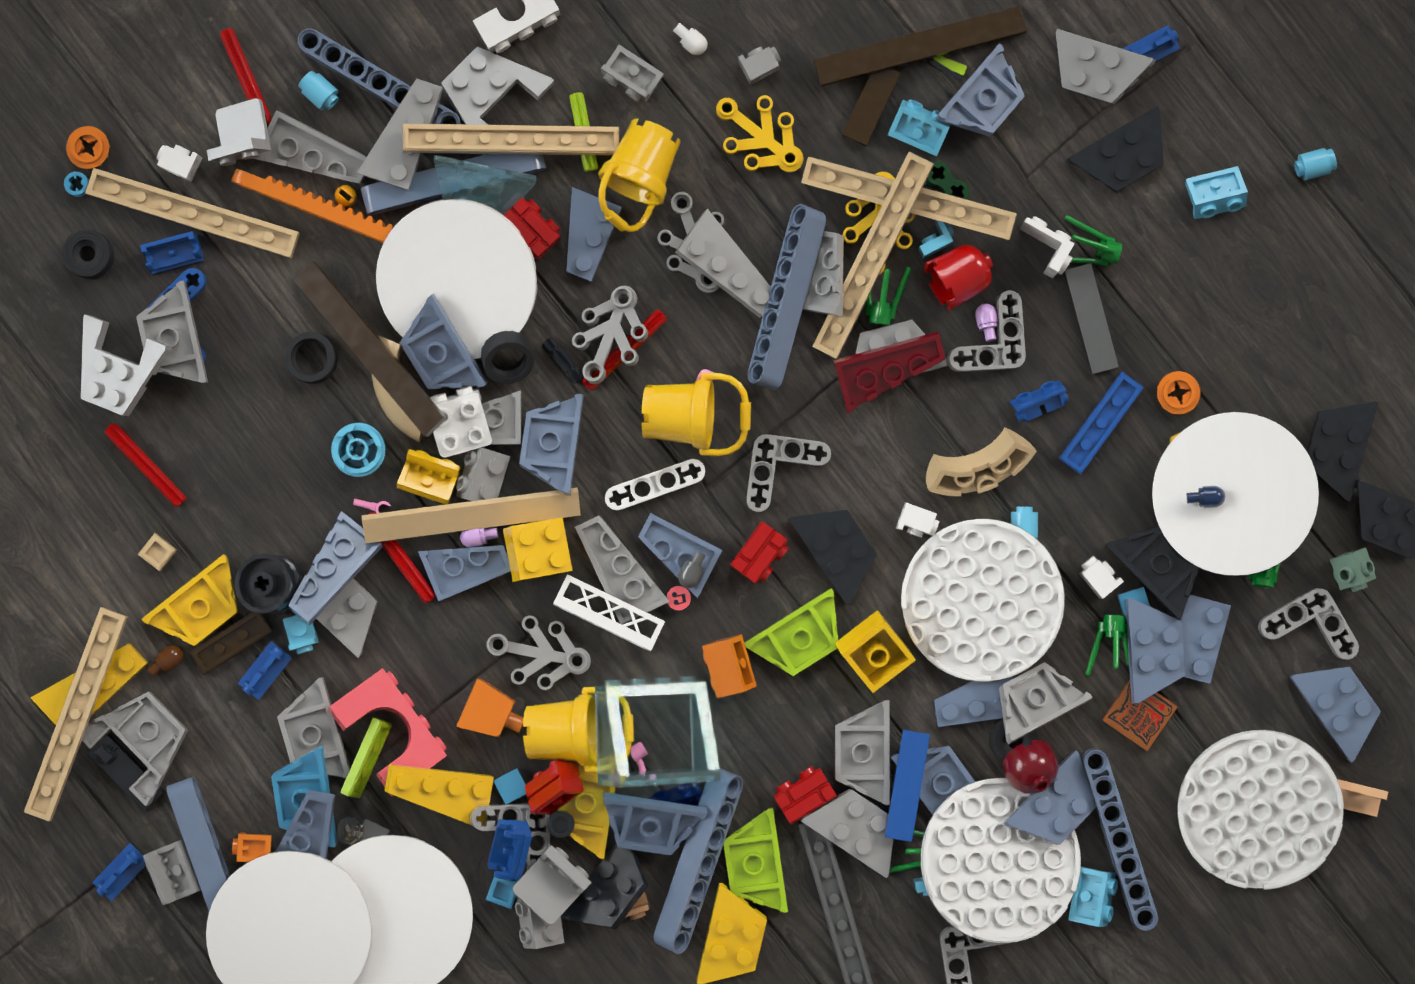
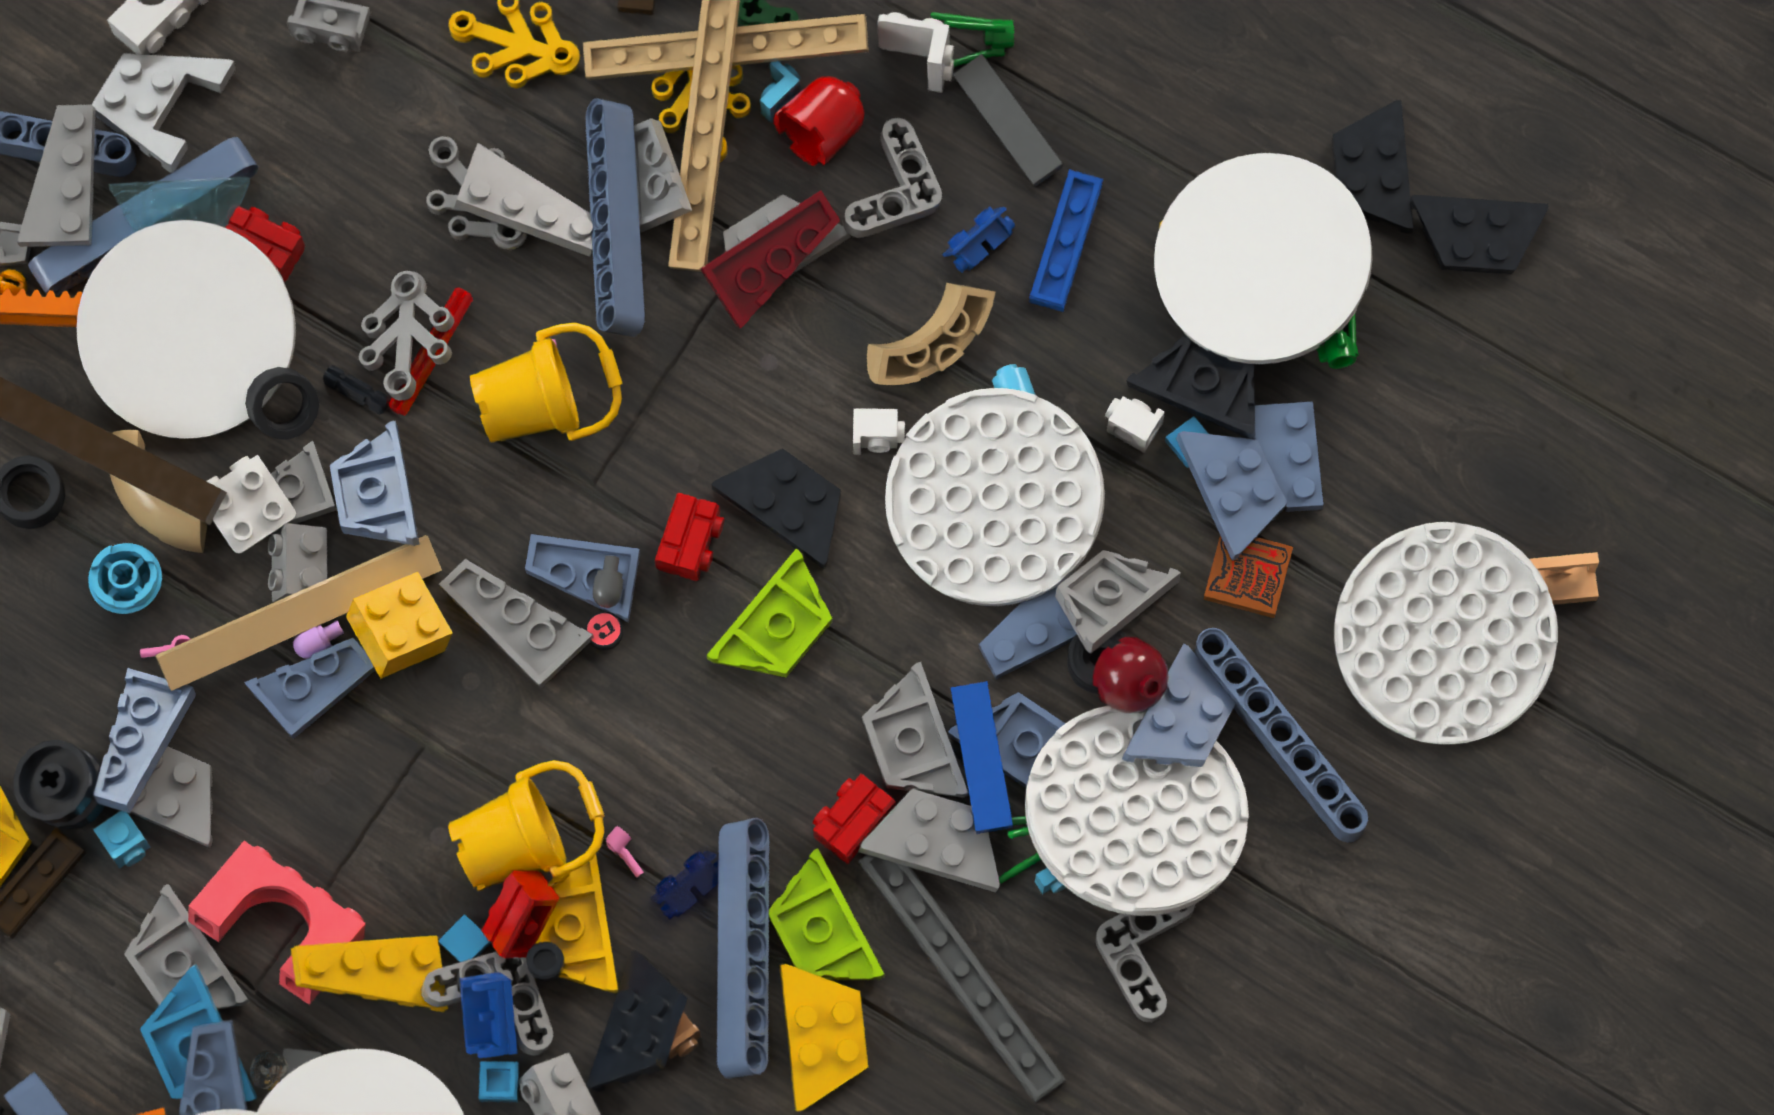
camera: 20 degrees left, 15 degrees down
blue hinge [238,641,293,700] -> none
lime tile [340,718,392,798] -> none
red axle [368,512,436,603] -> none
yellow bracket [397,449,460,504] -> none
sand blue wing [400,294,488,389] -> none
tan tile [402,124,619,155] -> none
orange torso [457,678,524,737] -> none
light grey plant [487,615,591,690] -> none
light grey bracket [512,845,592,925] -> none
white fence [553,574,665,652] -> none
sand blue wing [566,187,622,282] -> none
lime axle [569,92,598,172] -> none
clear light blue windscreen [595,676,720,788] -> none
yellow piece [598,119,680,232] -> none
sand blue wing [603,792,707,855] -> none
white beam [605,459,705,510] -> none
orange brick [702,634,757,698] -> none
light grey beam [746,434,831,512] -> none
yellow brick [835,610,916,693] -> none
green plant [865,267,911,325] -> none
lavender cylinder [975,304,998,342] -> none
medium azure bracket [1068,867,1118,927] -> none
green plant [1085,615,1129,676] -> none
orange gear [1157,371,1200,414] -> none
dark blue cylinder [1186,486,1225,508] -> none
light grey beam [1258,588,1359,660] -> none
sand blue wing [1289,667,1381,763] -> none
sand green brick [1330,548,1376,592] -> none

